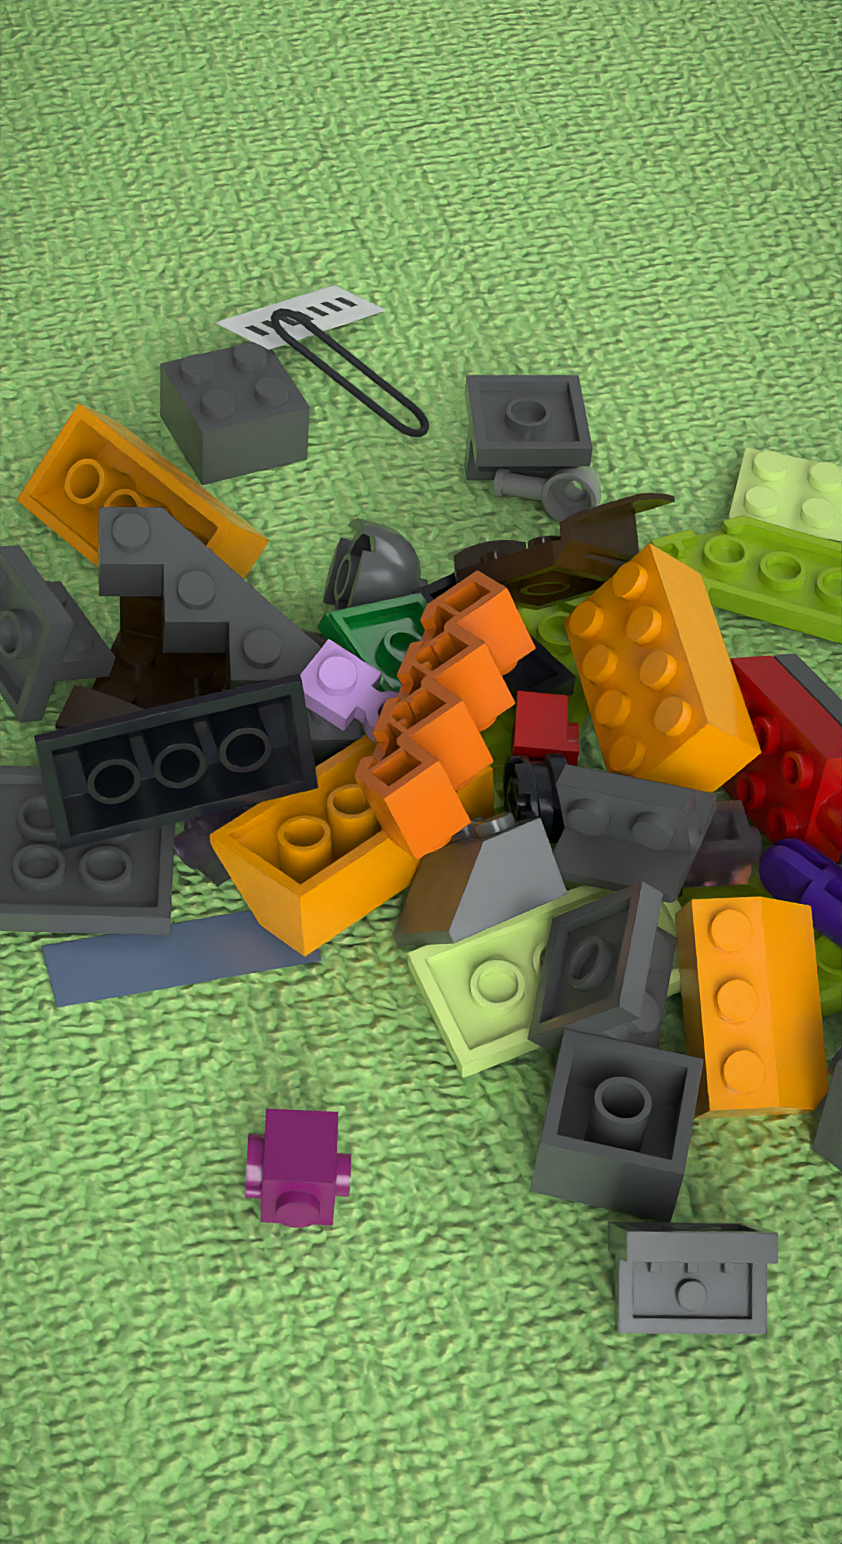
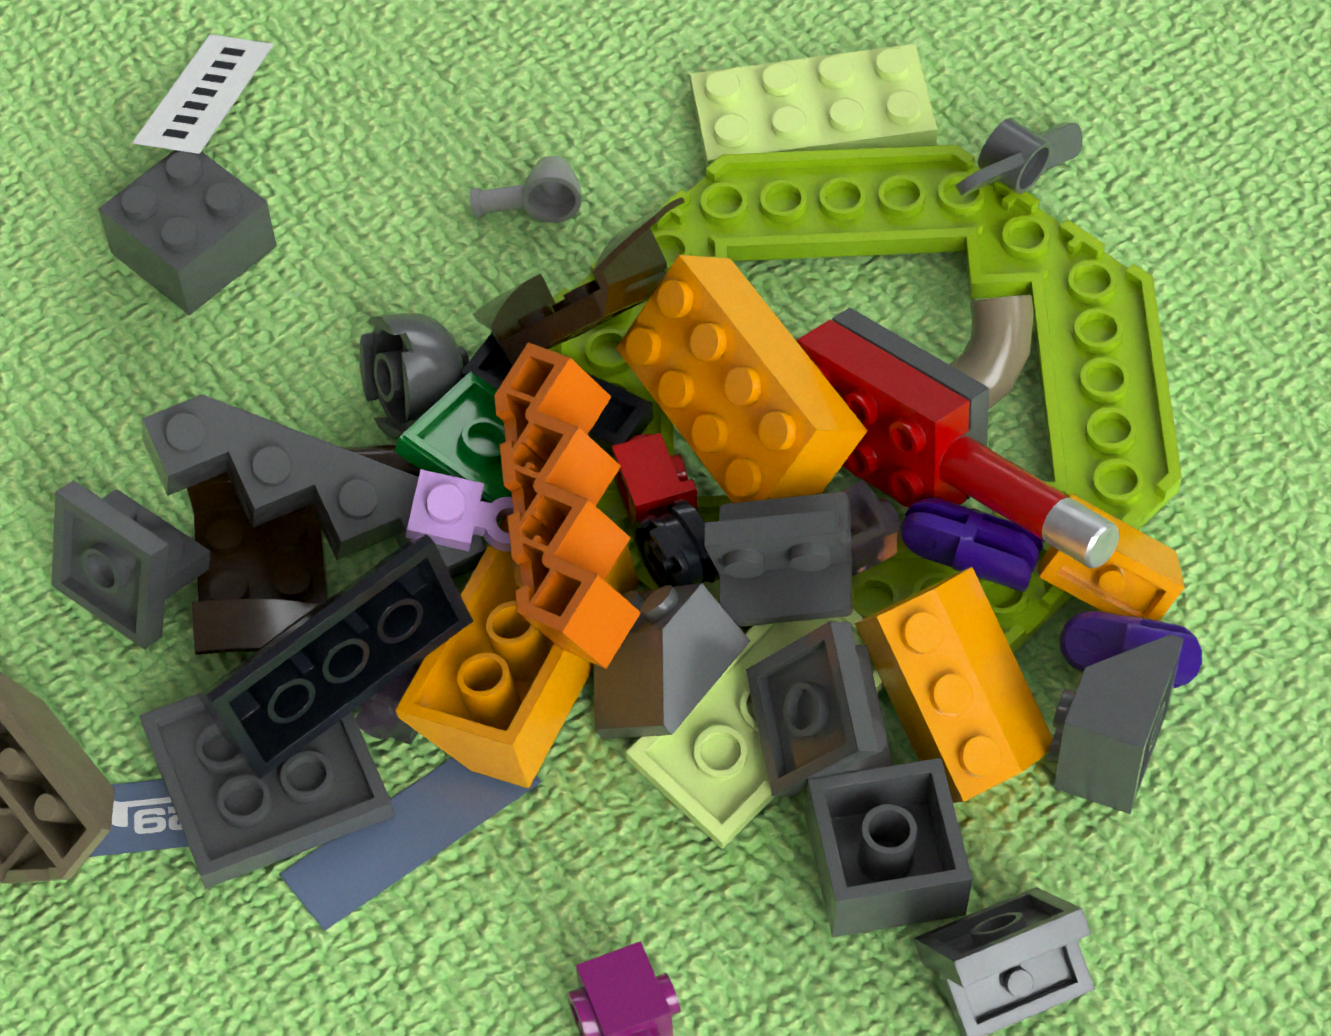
camera: 15 degrees left, 10 degrees up
light orange slope [16,403,270,579] -> none
black piece [270,308,429,437] -> none
dark grey bracket [464,375,593,480] -> none

